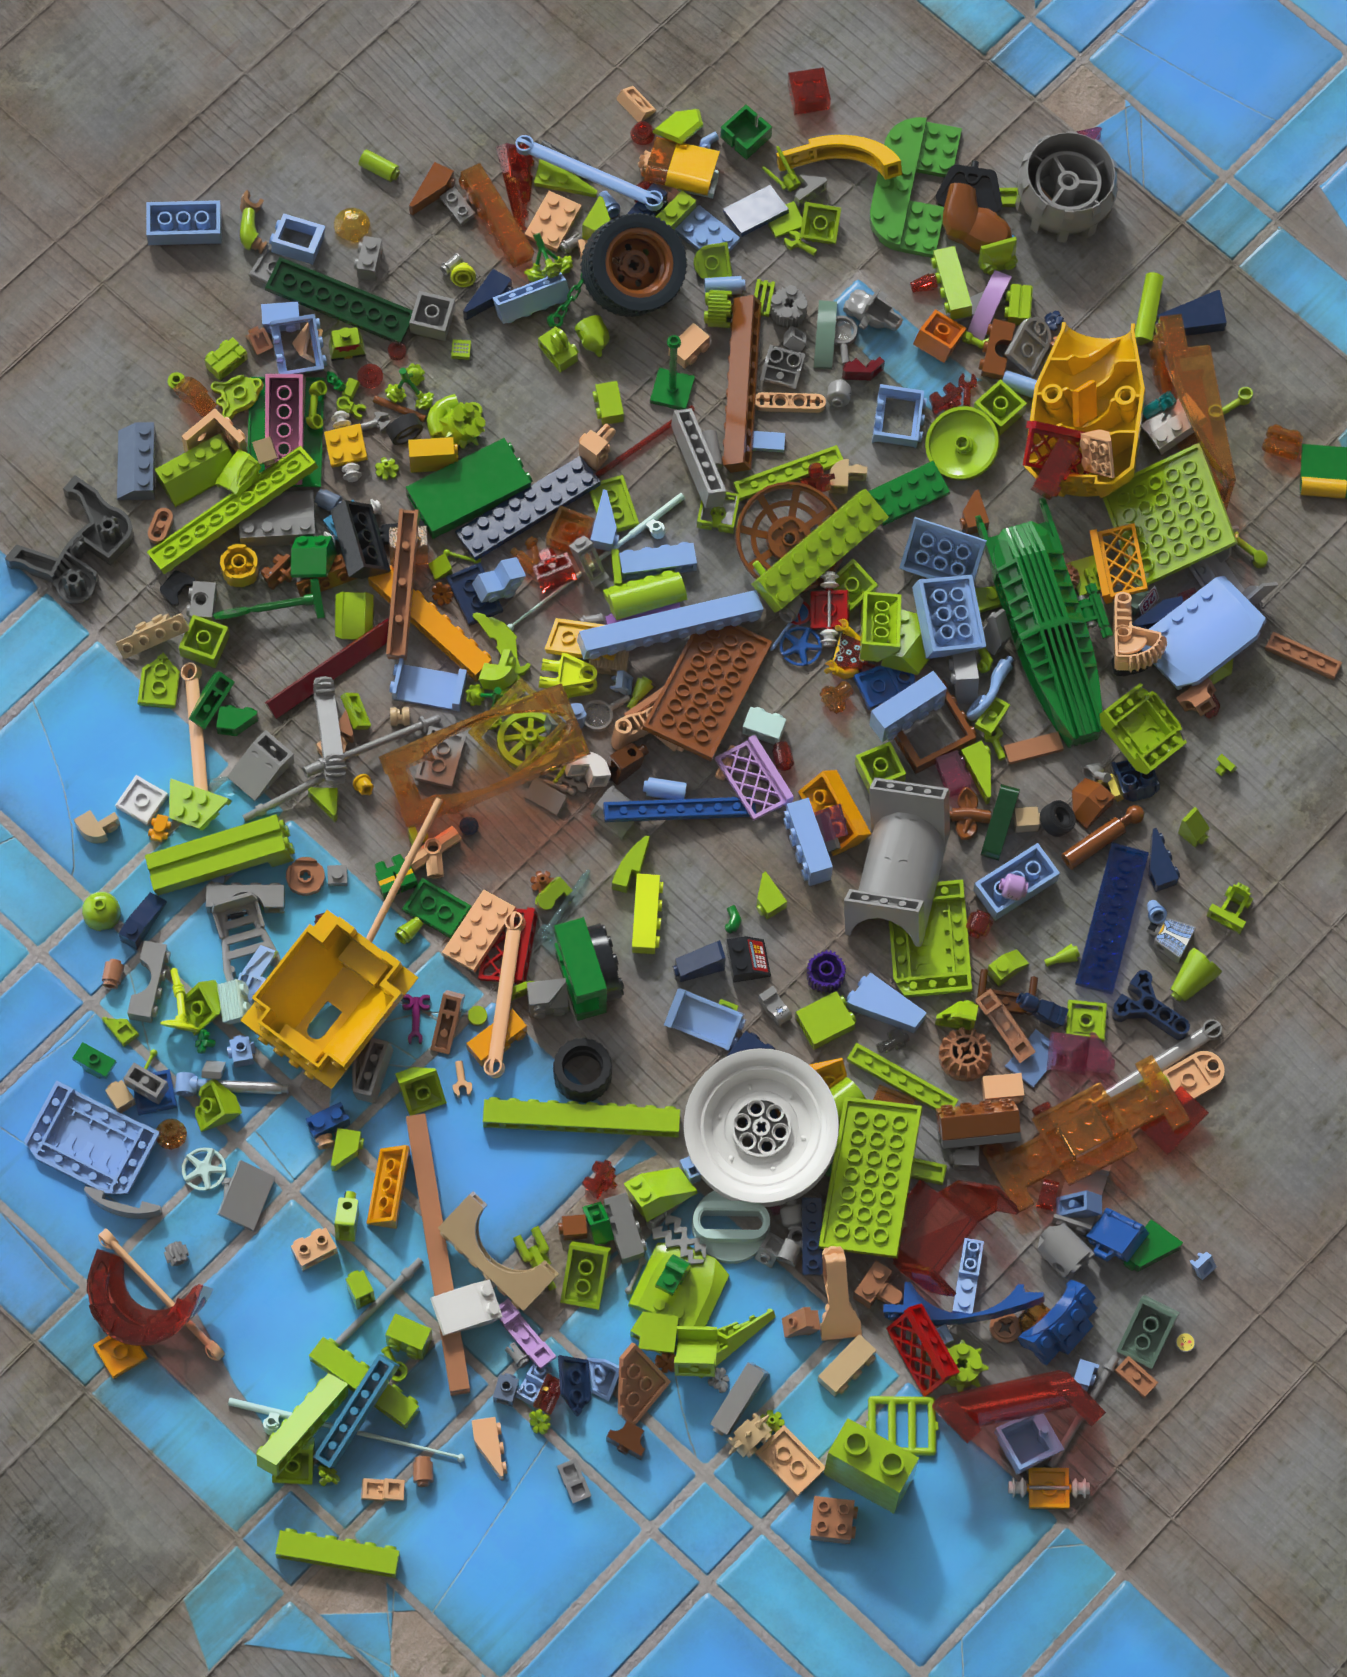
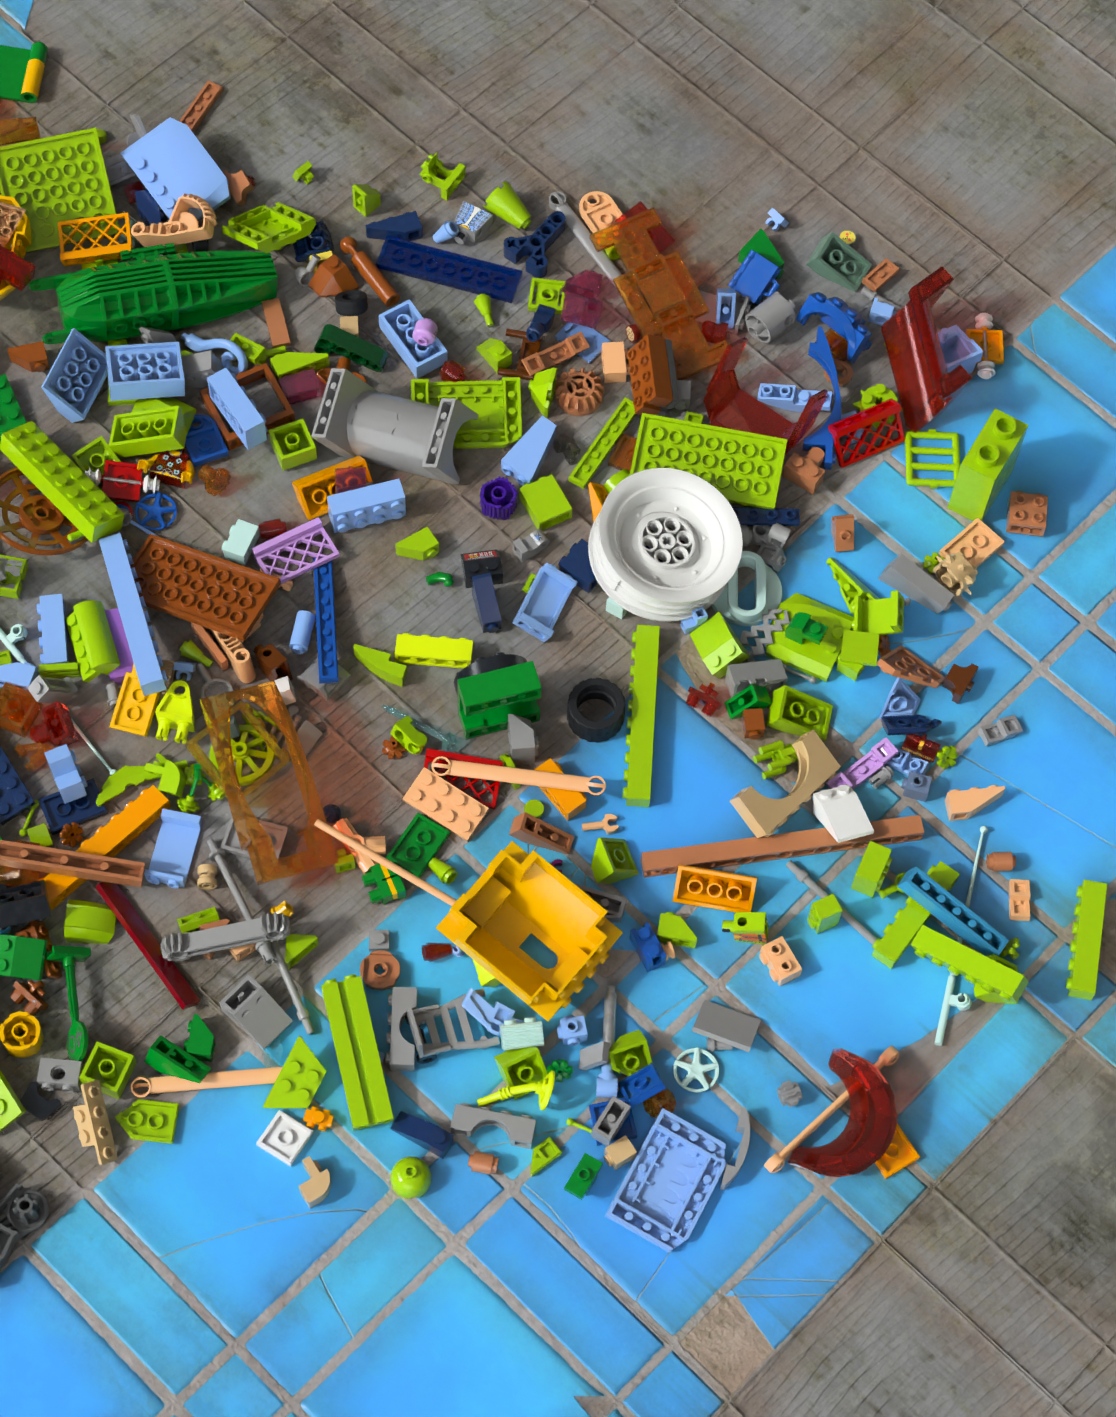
camera: 90 degrees left, 5 degrees down
tan brick [817,1334,877,1397] -> none
light nougat arm [820,1246,862,1341] -> none
none -> blue tile [618,1063,666,1109]

